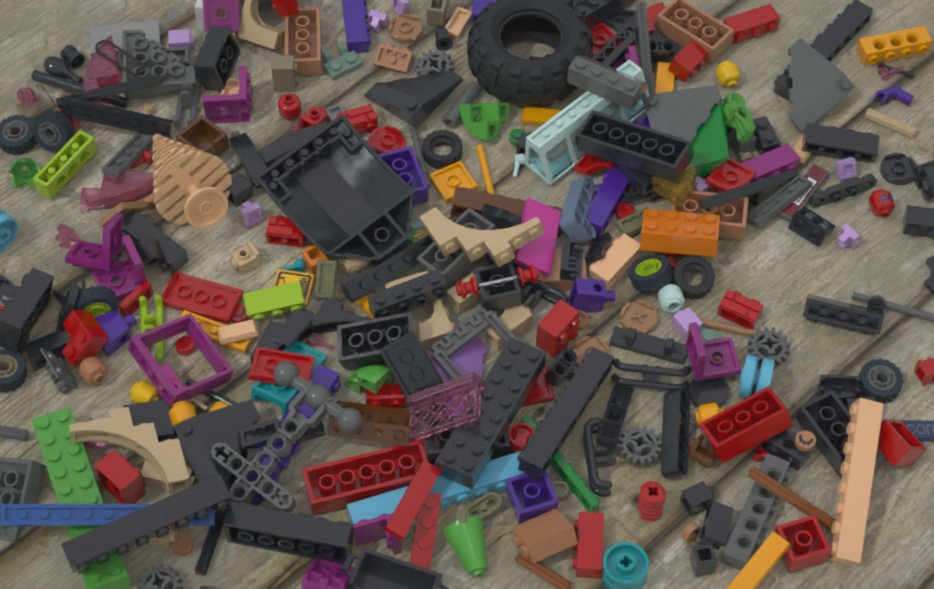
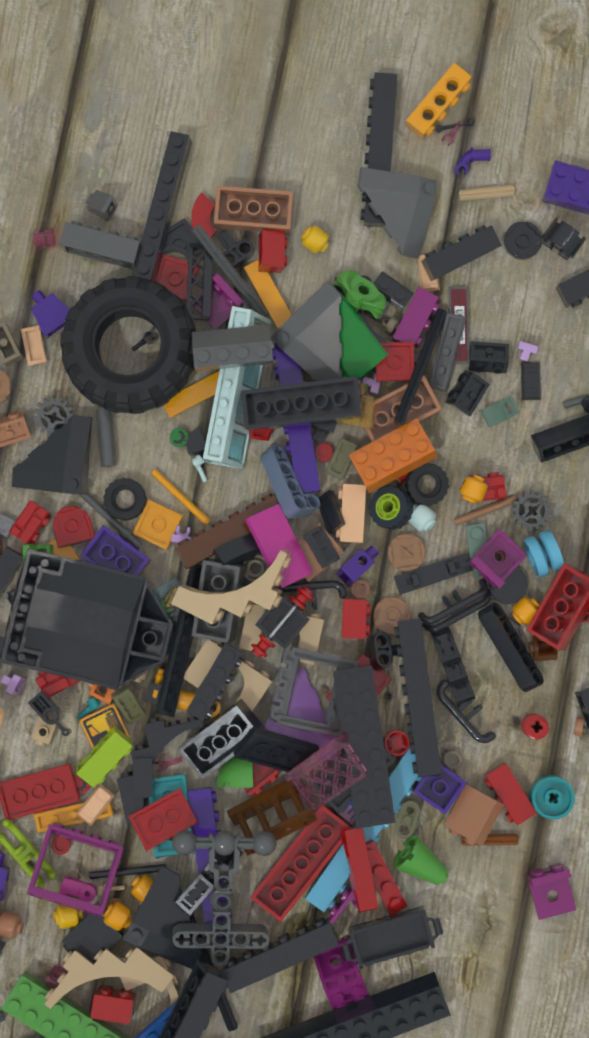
camera: 30 degrees left, 30 degrees up
black bush [435,27,453,51] -> none
bright green brick [459,102,510,140] -> none
green plate [521,414,600,513] -> none
dark grey gear [618,425,662,468] -> none
lavender brick [671,307,703,342] -> none
black brick [680,481,714,517] -> none
red brick [723,4,780,45] -> none
black plate [808,174,877,208] -> none
lavender tile [834,157,857,181] -> none
red head [868,189,895,218] -> none
none -> black piece [28,691,72,737]
none -> black bracket [446,370,490,417]
none -> light orange head [459,474,488,504]
none -> sand green bracket [481,396,520,428]
none -> black tile [521,362,541,400]

